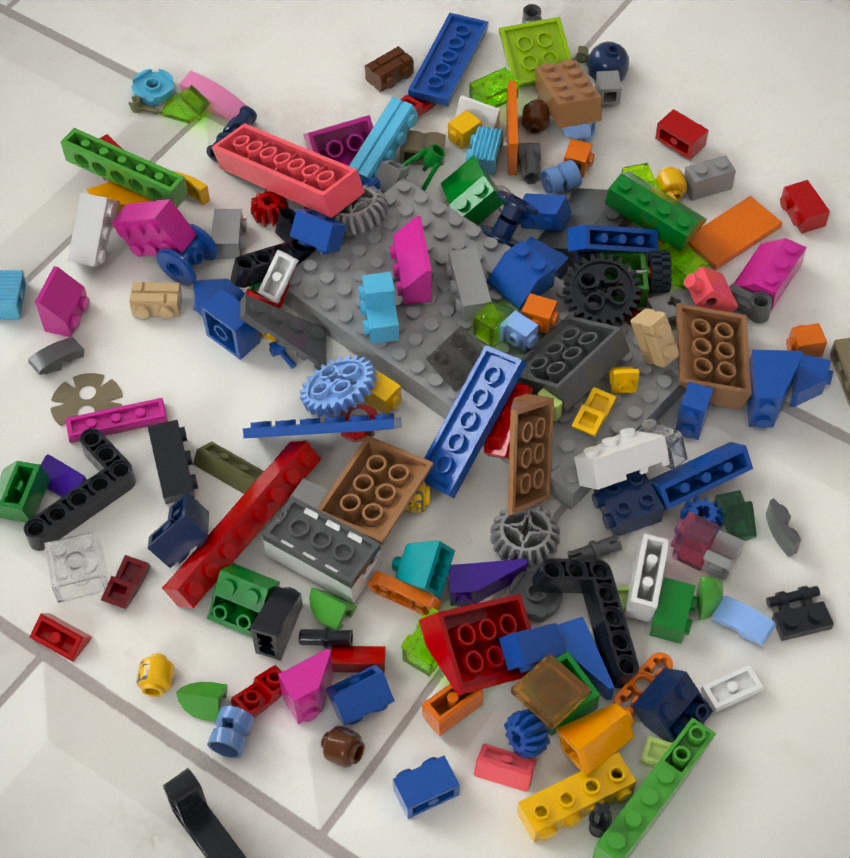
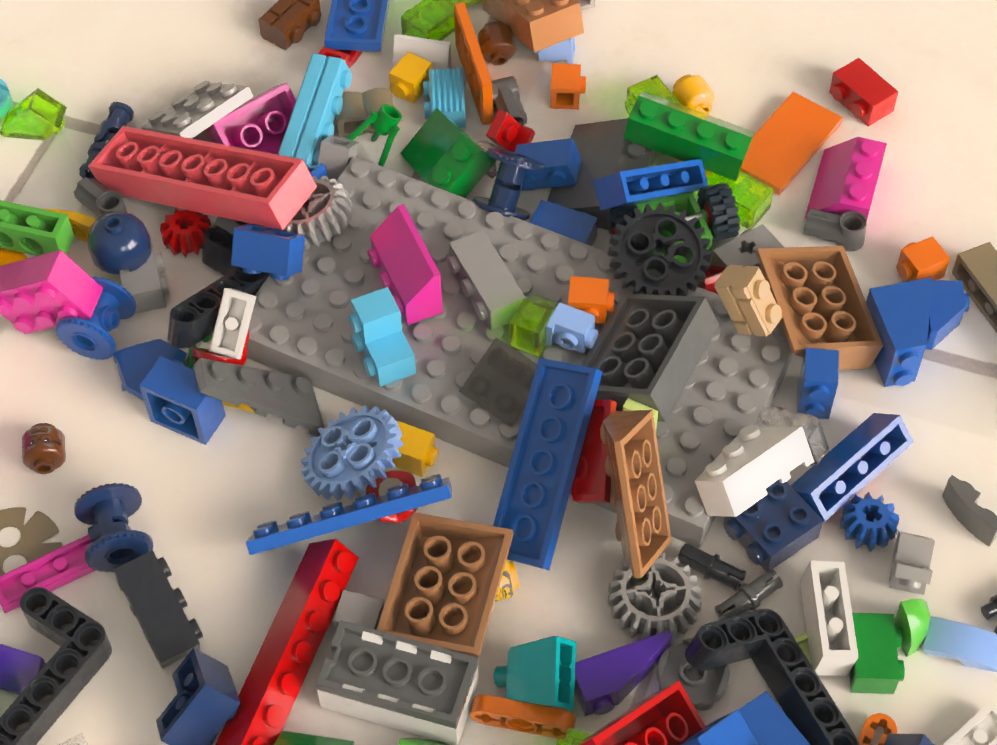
camera: 15 degrees left, 0 degrees up
tan brick [130,282,183,319] -> none
bright pink slope [179,71,247,120] -> none
olive slope [193,441,264,494] -> none
blue hand [269,341,296,369] -> none
blue slope [487,240,556,311] -> none
medium blue wheel [540,160,582,195] -> none
yellow slope [571,387,617,437] -> none
yellow bracket [609,366,639,394] -> none
red brick [655,109,709,159] -> none
clear pink brick [671,511,718,571] -> none
light grey brick [684,155,736,200] -> none
coral torso [684,267,739,313] -> none
clear green slope [715,490,757,540] -> none
none -> reddish brown head [22,423,66,474]
none -> dark grey piece [73,177,128,218]
none -> dark blue hose [74,483,153,573]
none -> dark blue cylinder [88,211,152,274]
none -> light grey plate [141,81,254,139]
none -> red bracket [485,110,535,153]
none -> black axle [678,544,746,591]

